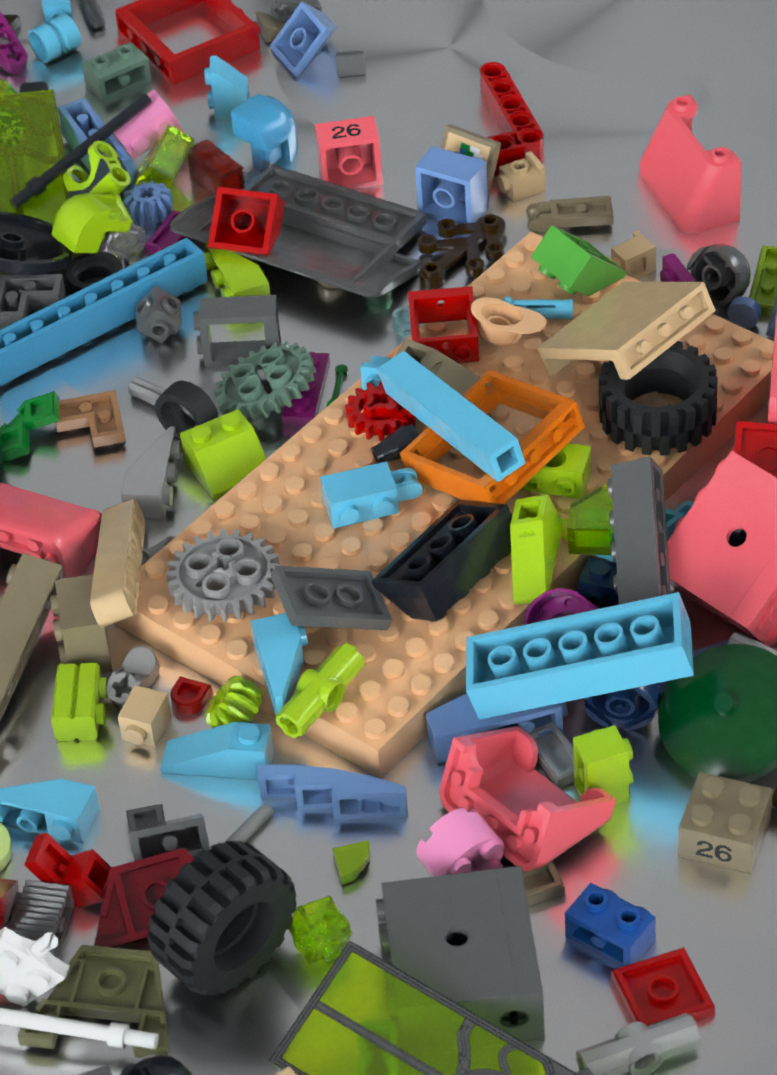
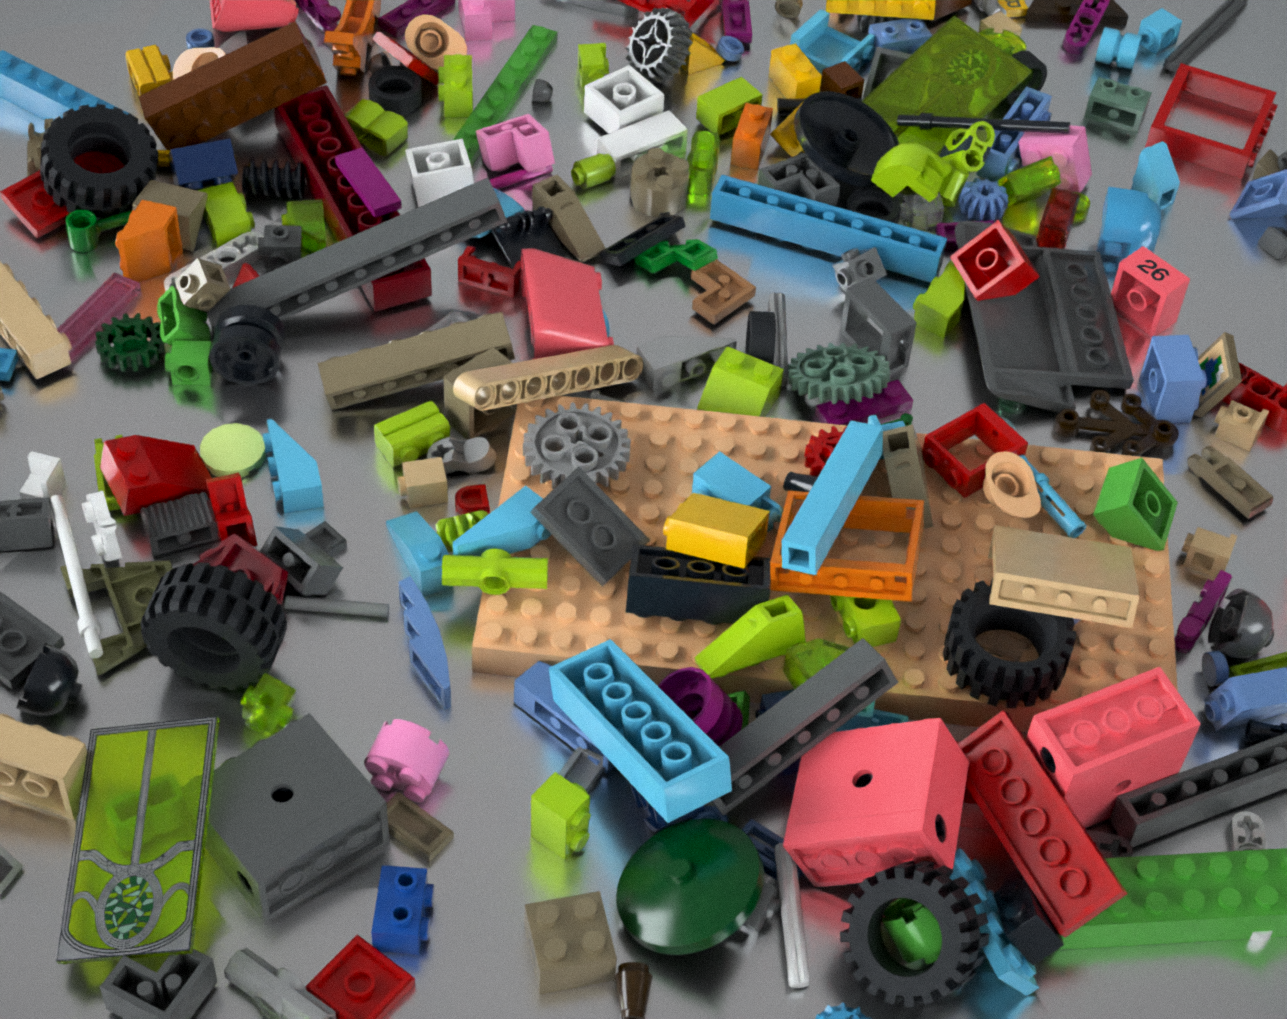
camera: 50 degrees right, 5 degrees up
lime tile [332,840,371,885] -> none
coral windscreen [439,726,616,871] -> none
none -> yellow brick [663,493,770,569]

